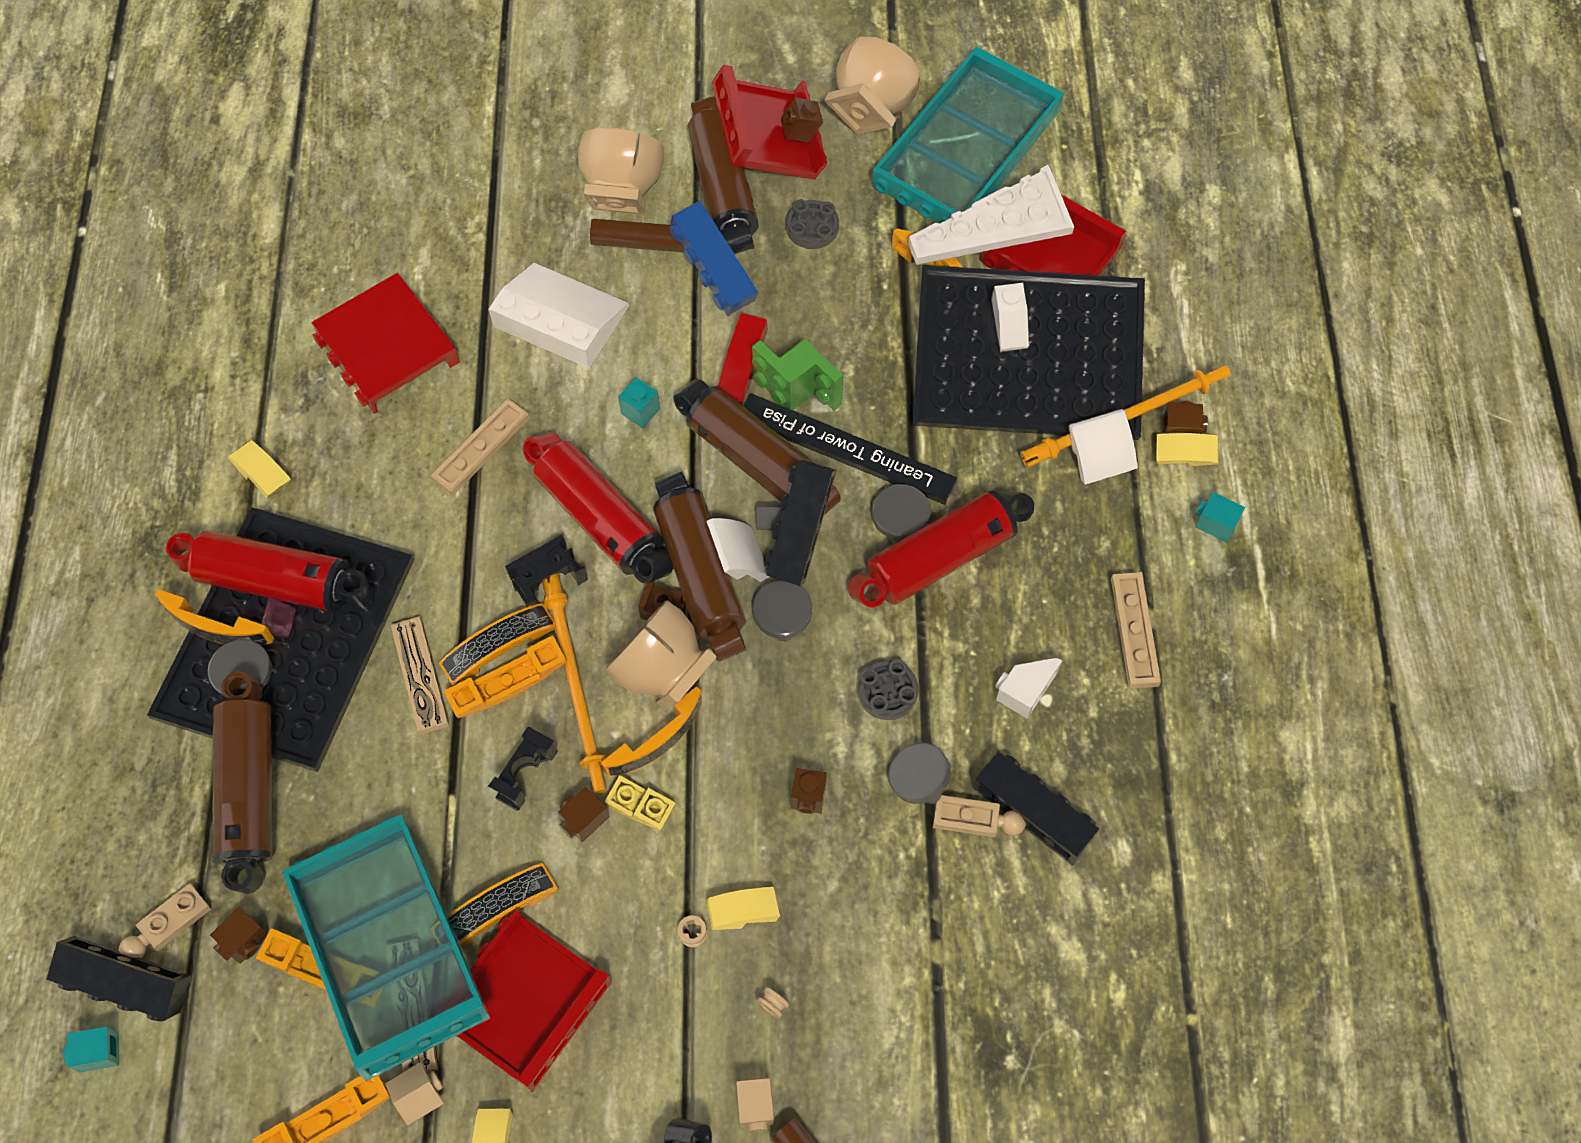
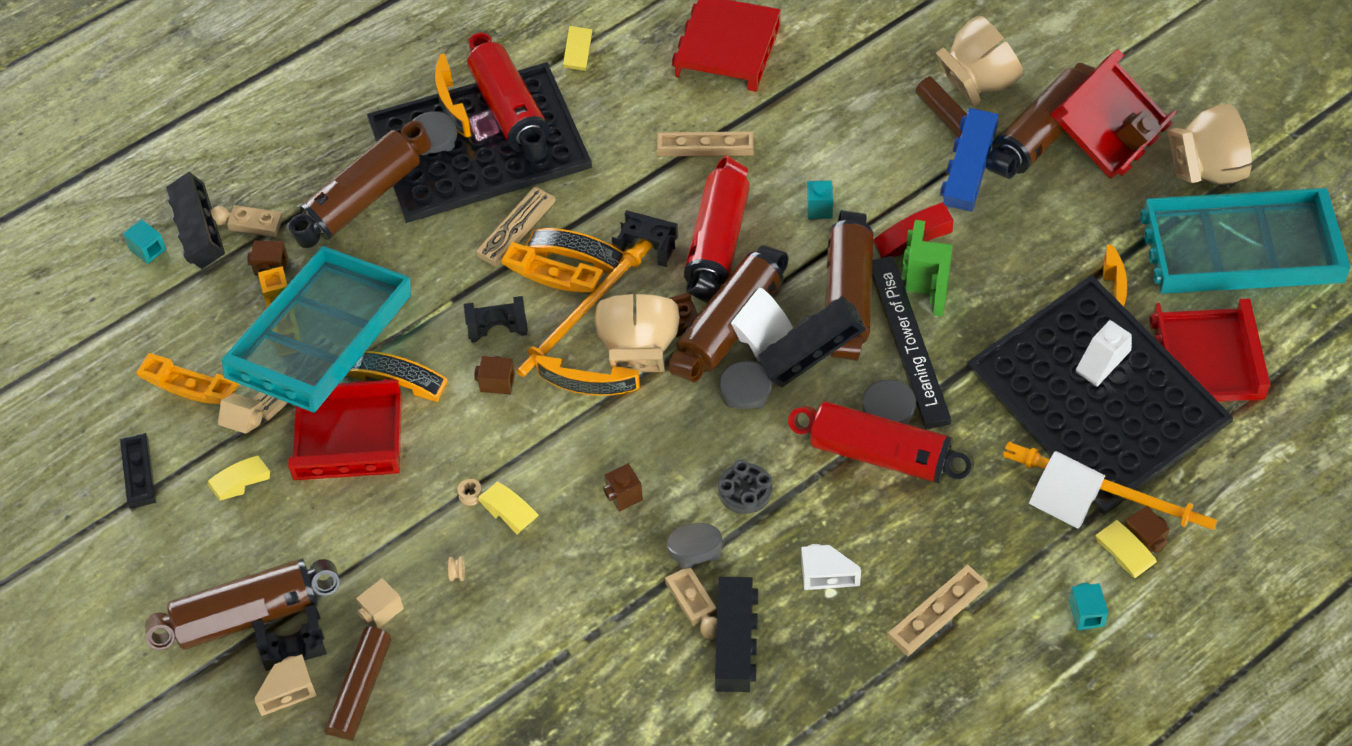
camera: 55 degrees right, 10 degrees down
white slope [489,263,629,369] -> none
light yellow slope [603,775,675,831] -> none
dark grey tile [786,199,839,249] -> none
white wing [908,165,1074,265] -> none

